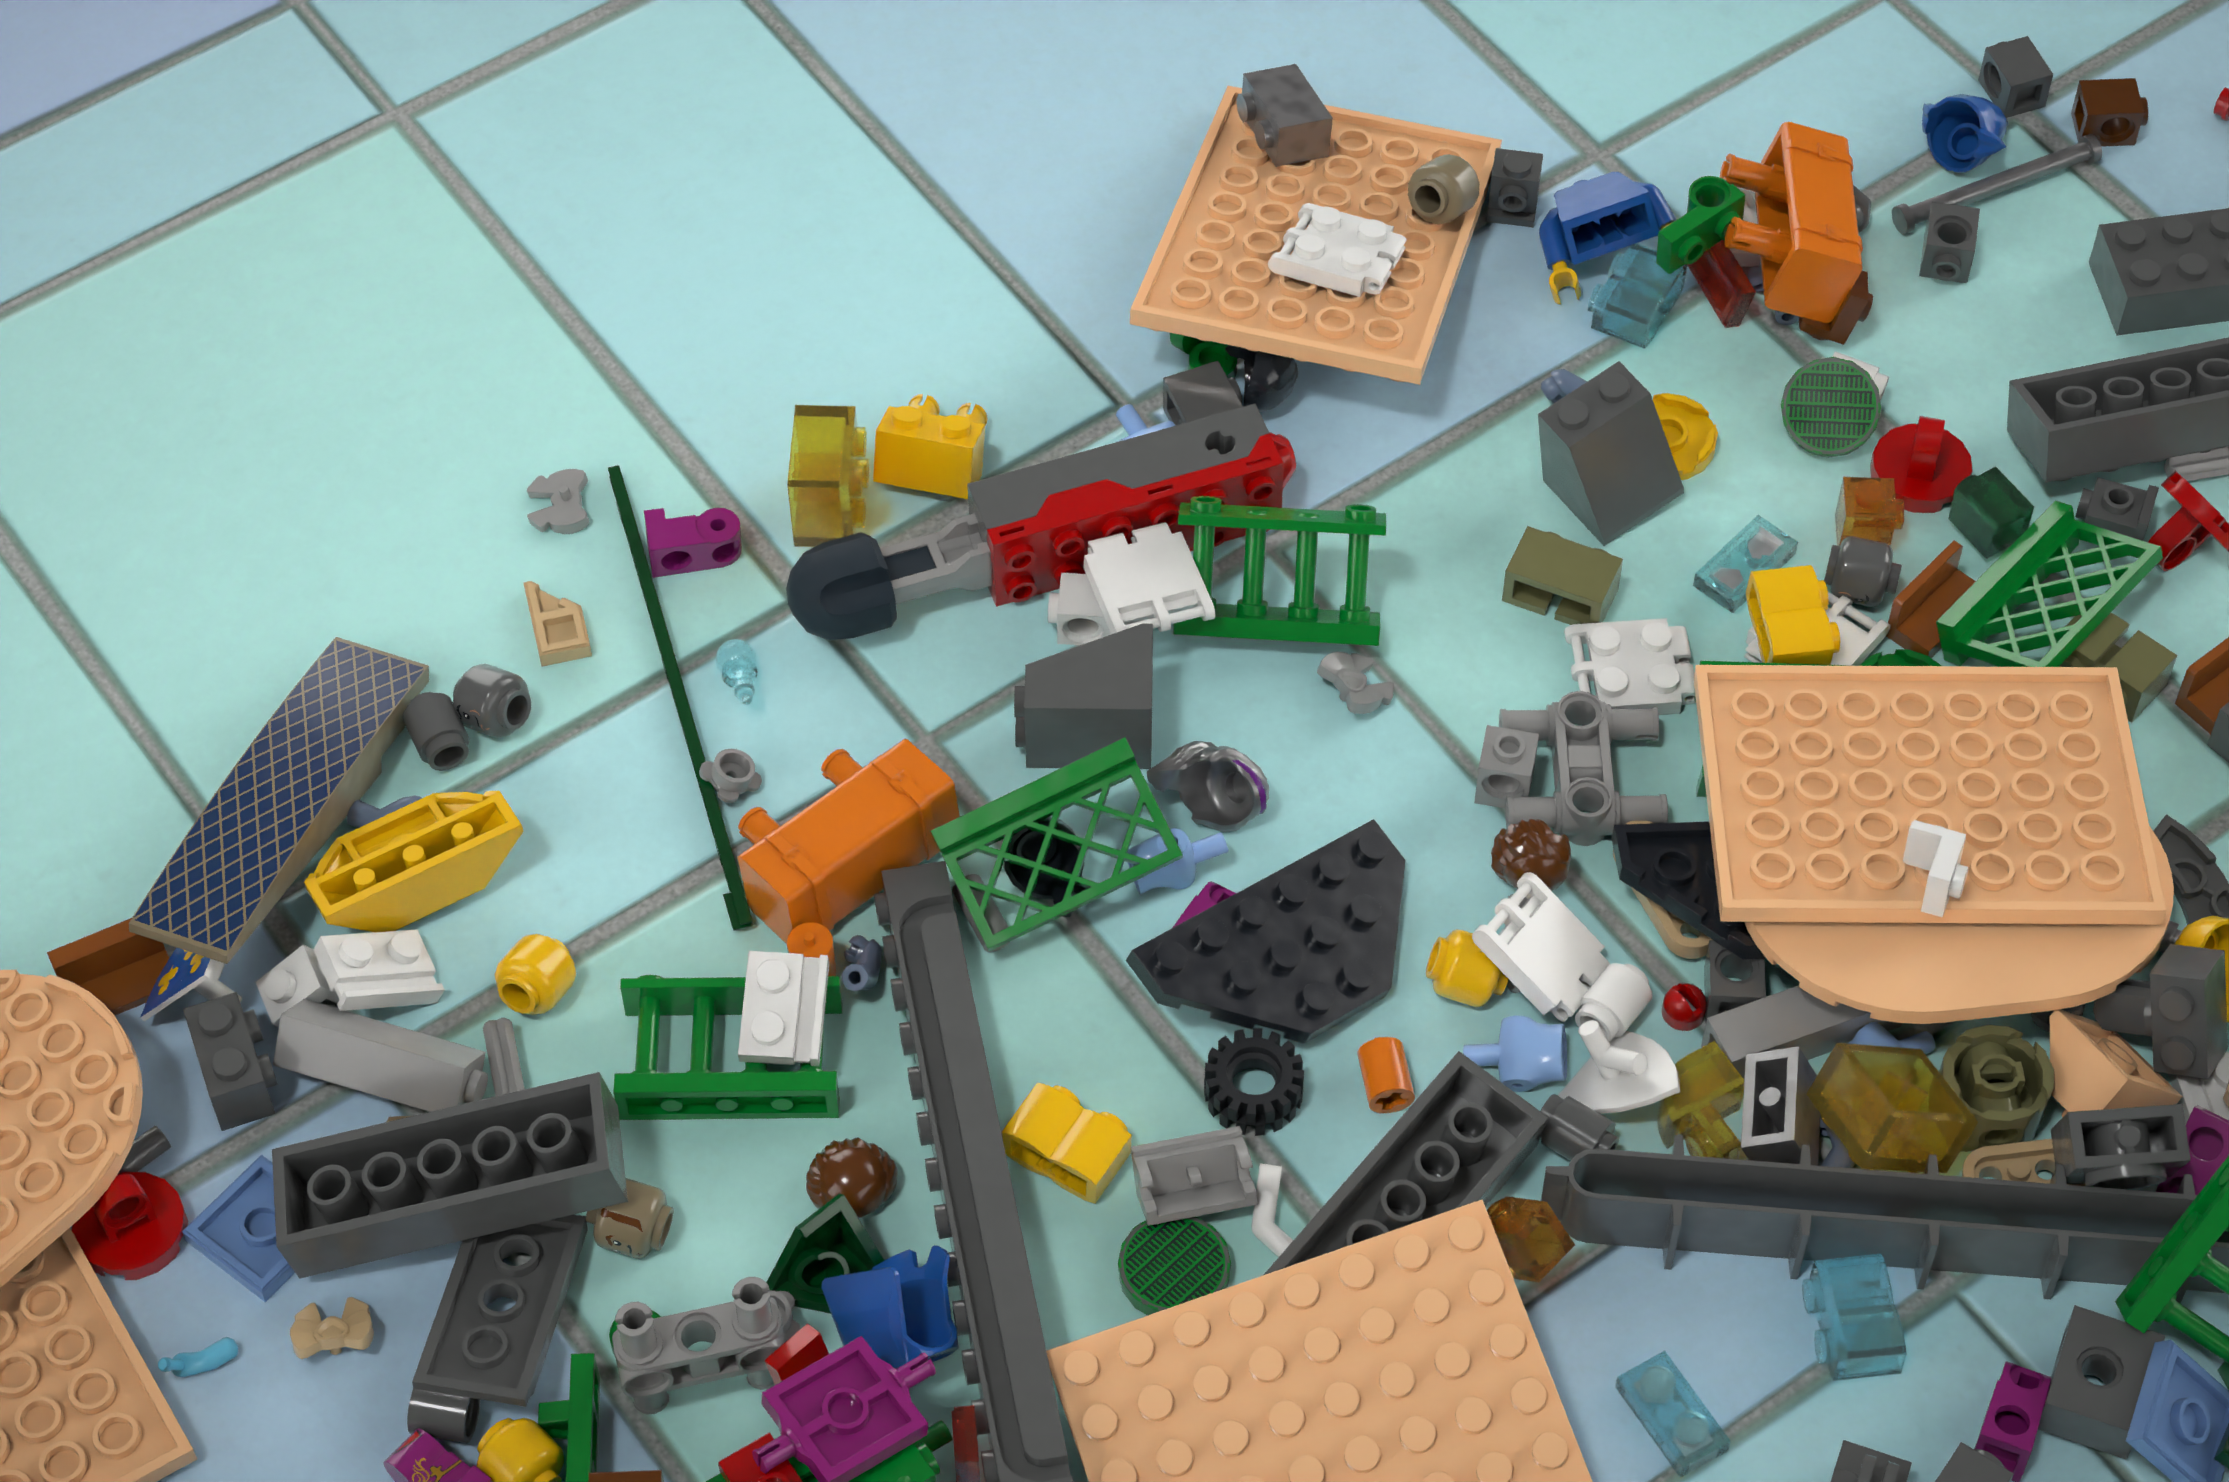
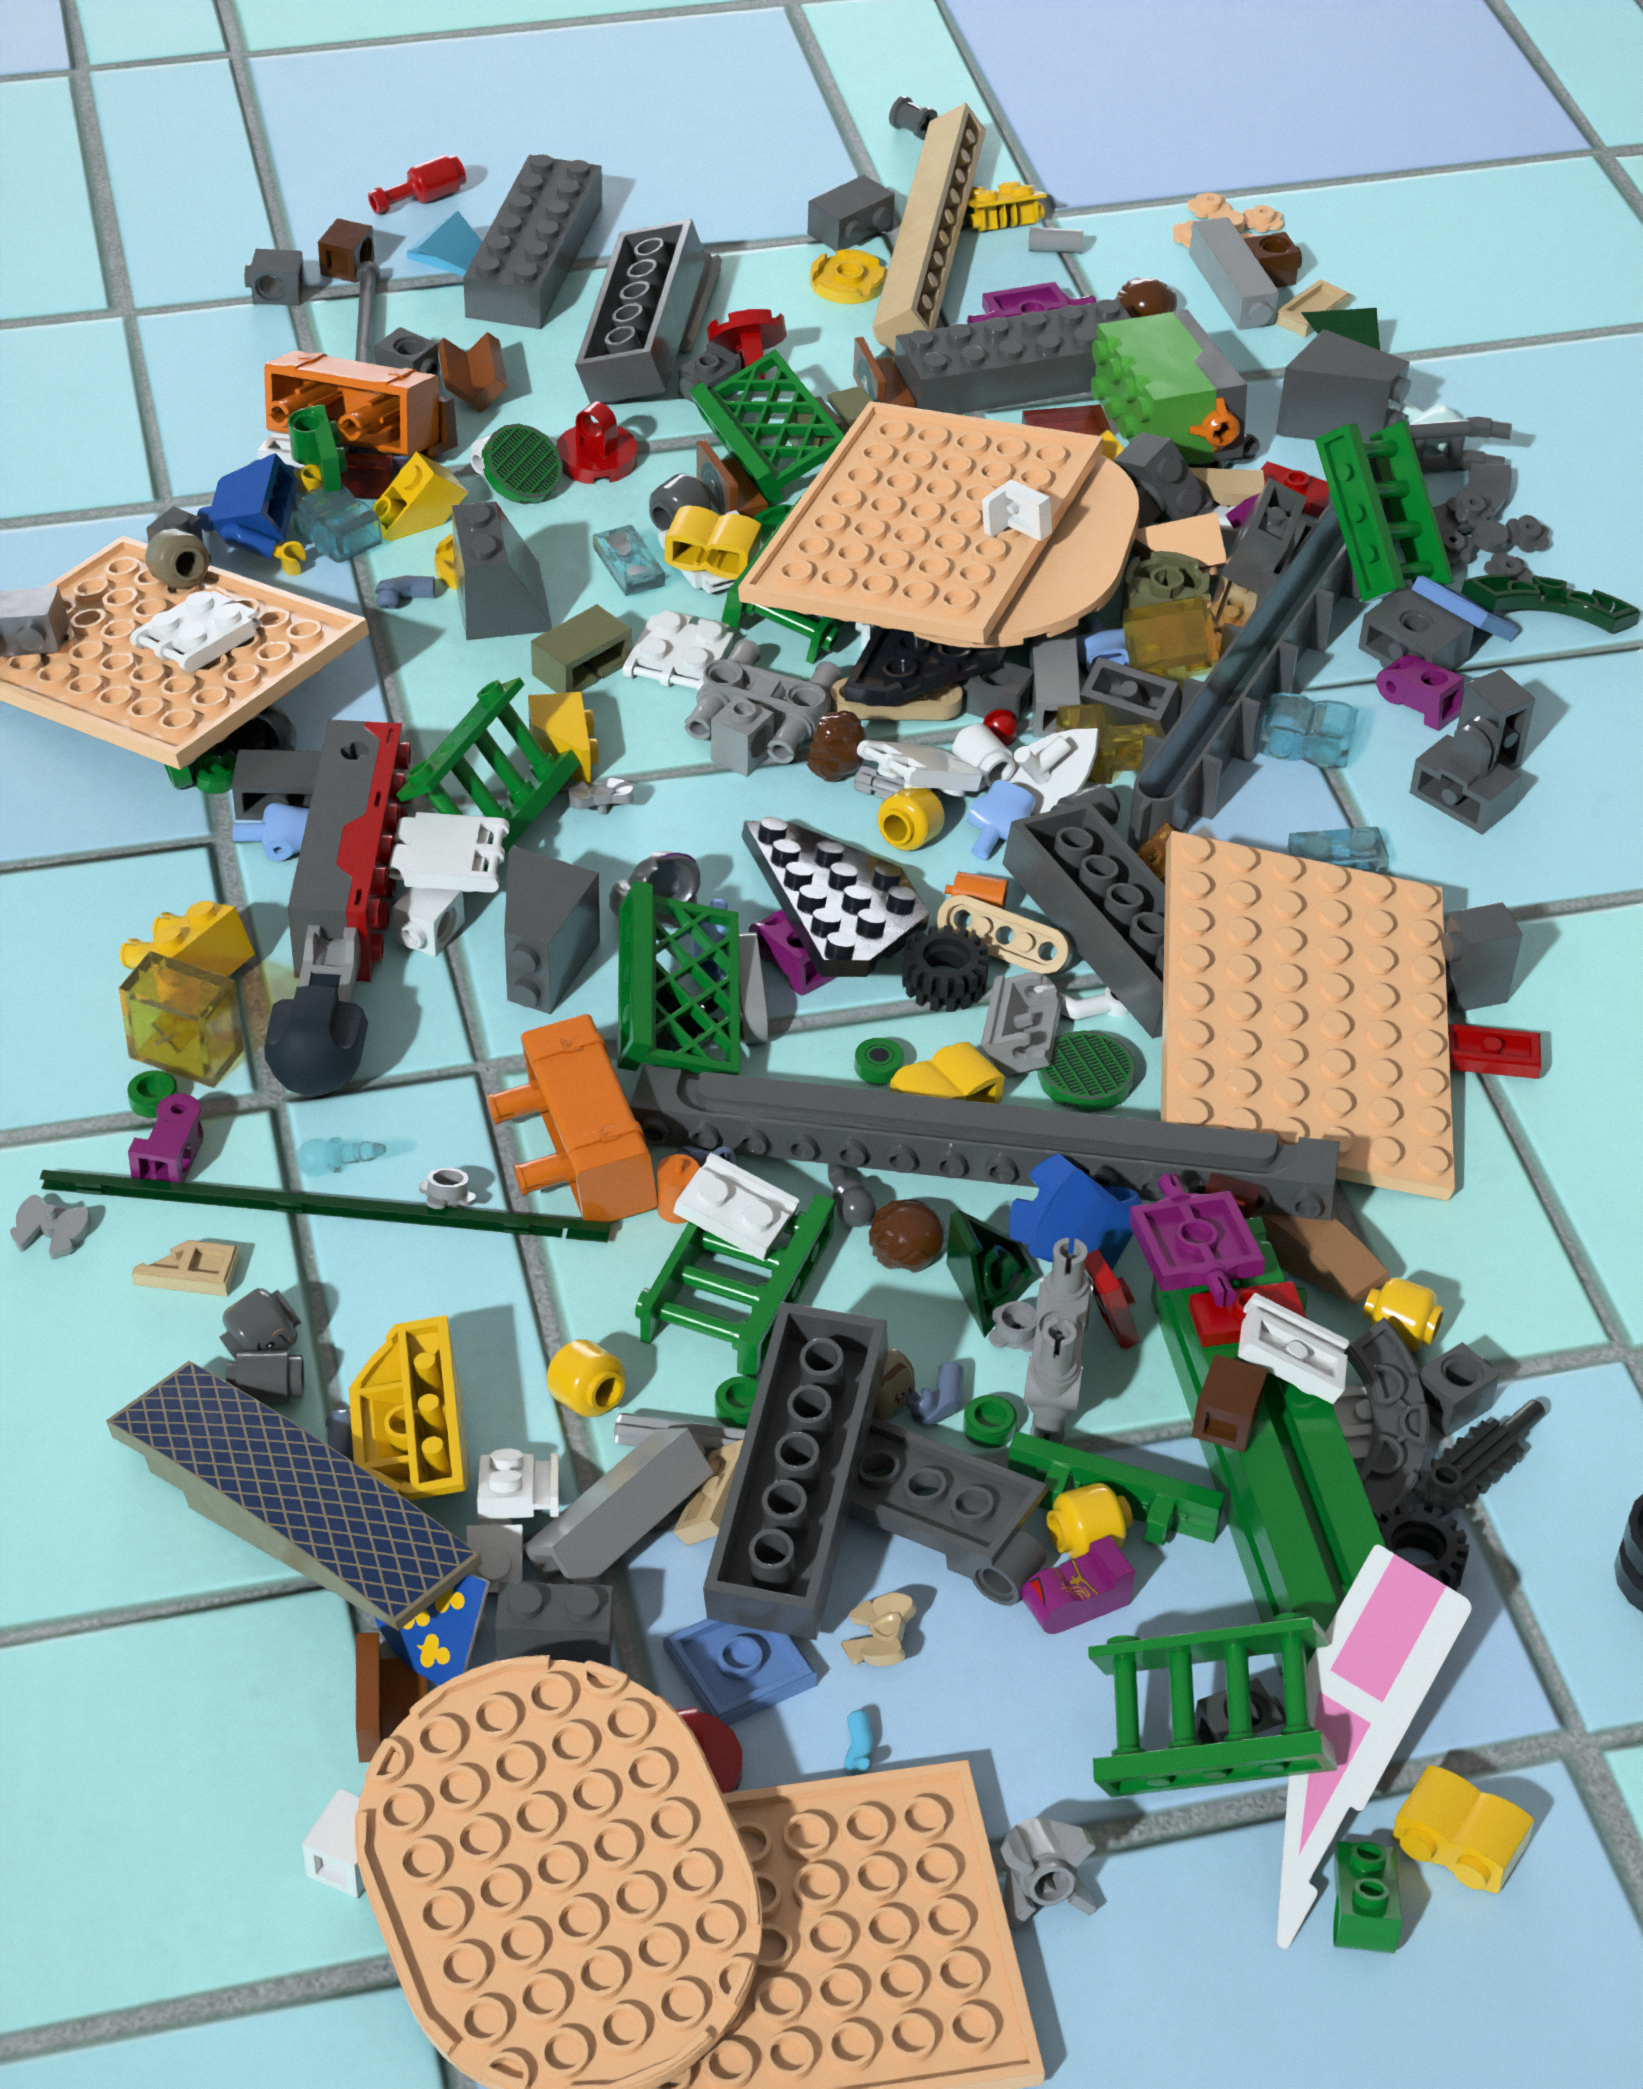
camera: 70 degrees left, 10 degrees down
clear orange brick [1835,477,1904,546] -> none
blue hat [1922,94,2008,172] -> none
clear green brick [1948,466,2034,559] -> none
none -> green tile [127,1070,179,1118]
none -> yellow slope [366,451,468,542]
none -> medium azure slope [407,211,483,276]
none -> dark orange panel [438,332,508,413]
none -> yellow slope [528,692,599,784]
none -> light grey beam [739,932,768,1043]
none -> dark grey bar [827,1164,877,1227]
none -> green tile [854,1038,904,1084]
none -> sand blue arm [907,1362,964,1425]
none -> tan plate [937,895,1073,976]

